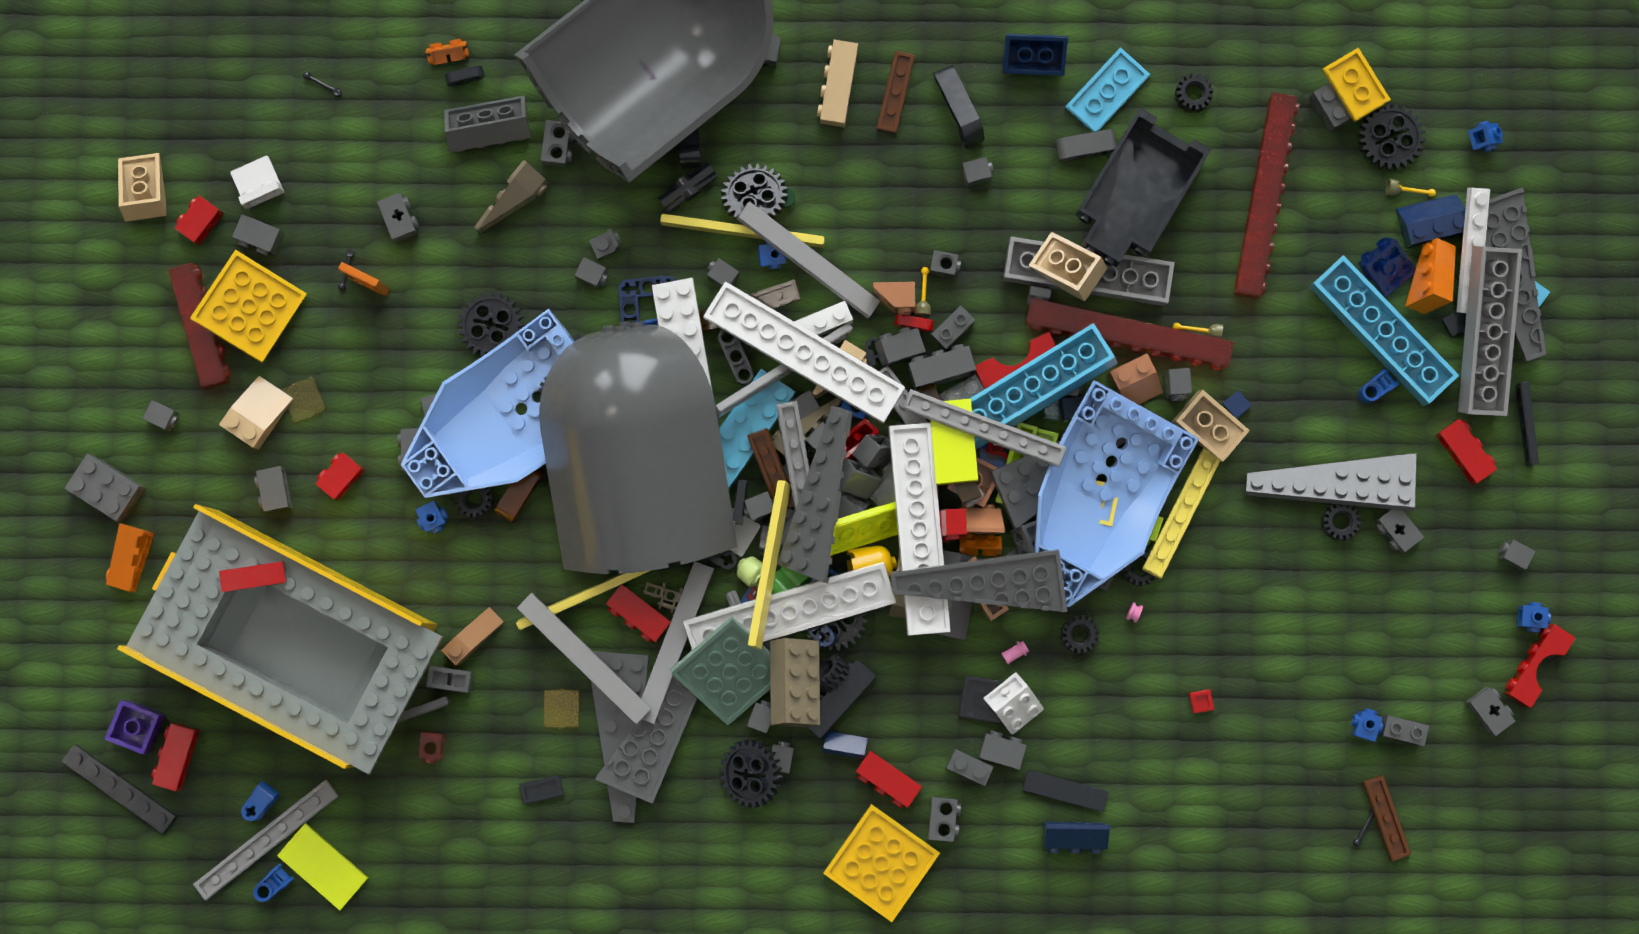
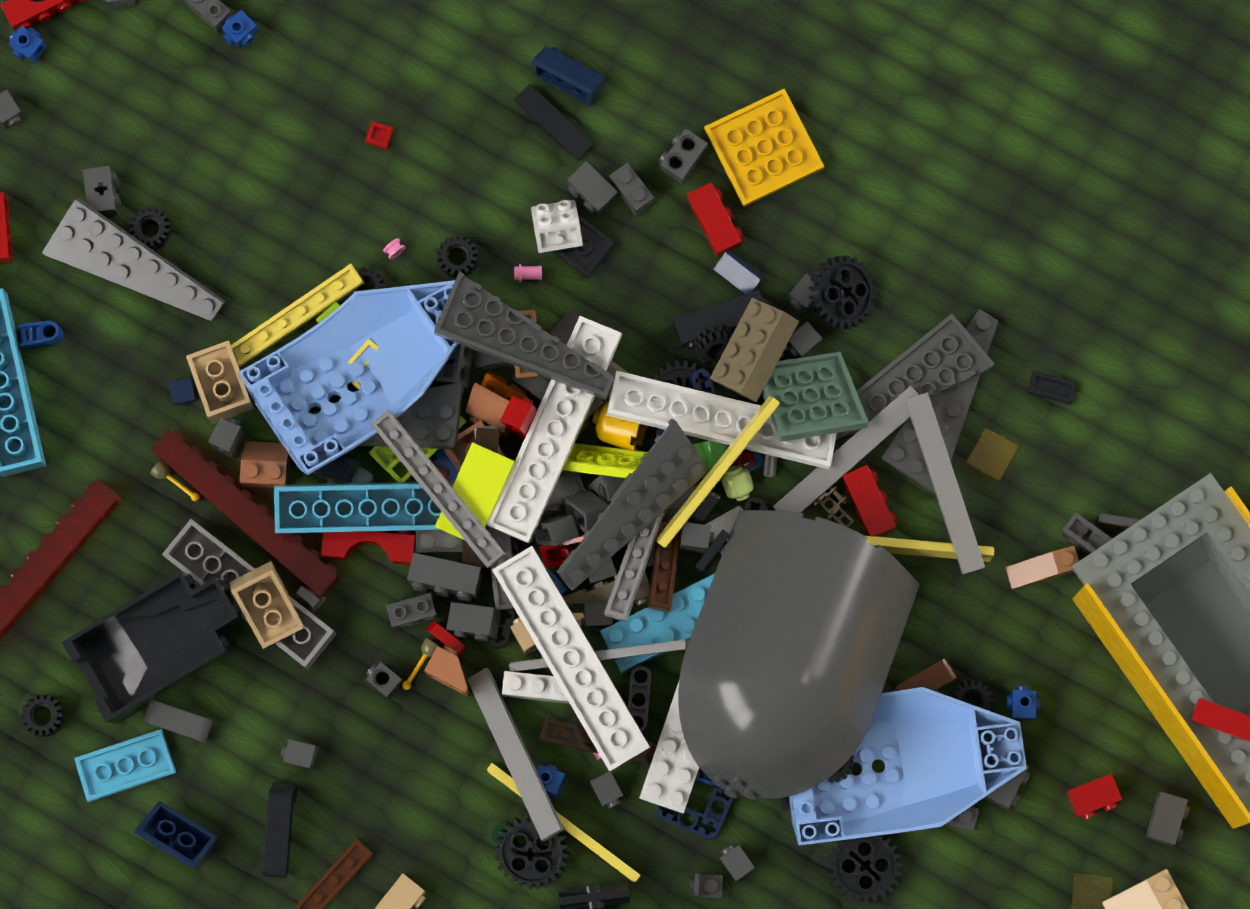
camera: 150 degrees left, 5 degrees down
clear red brick [418,732,445,763] -> none

